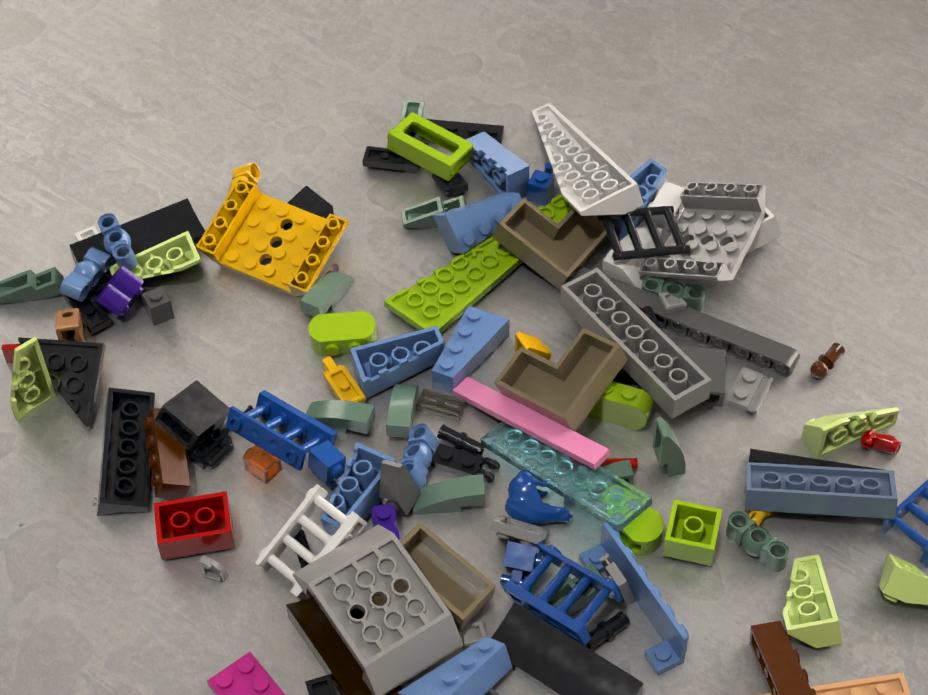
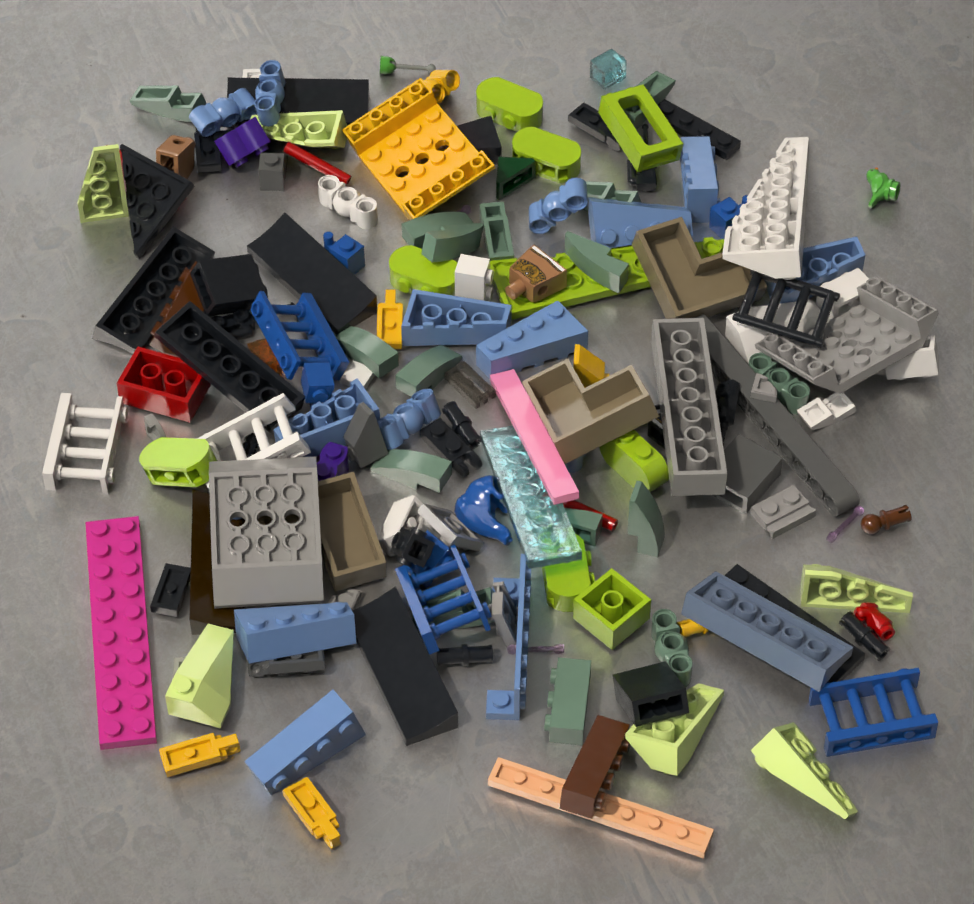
camera: 30 degrees right, 0 degrees up
none -> white fence [42,393,128,494]
none -> lime brick [139,437,218,487]
none -> black arch [155,301,305,433]
none -> black arch [247,213,377,335]
none -> red piece [283,142,352,186]
none -> white piece [318,175,378,229]
none -> blue brick [323,232,365,275]
none -> white tile [341,361,375,390]
none -> white brick [377,495,425,557]
none -> hinge [380,56,436,75]
none -> black brick [390,526,435,568]
none -> sand green slope [421,223,484,262]
none -> white brick [455,254,494,302]
none -> lime brick [476,77,543,132]
none -> sand green slope [479,201,514,261]
none -> dark green slope [496,157,536,201]
none -> medium nougat torso [505,244,567,303]
none -> clear purple hinge [507,644,565,655]
none -> lime brick [512,127,581,183]
none -> medium blue piece [528,178,588,234]
none -> sand green brick [544,657,591,746]
none -> sand green slope [565,231,629,293]
none -> clear light blue brick [590,48,627,90]
none -> black brick [612,661,689,727]
none -> white slope [797,392,856,430]
none -> clear purple hinge [826,506,864,543]
none -> black pin [839,611,890,661]
none -> bright green animal [866,167,901,208]

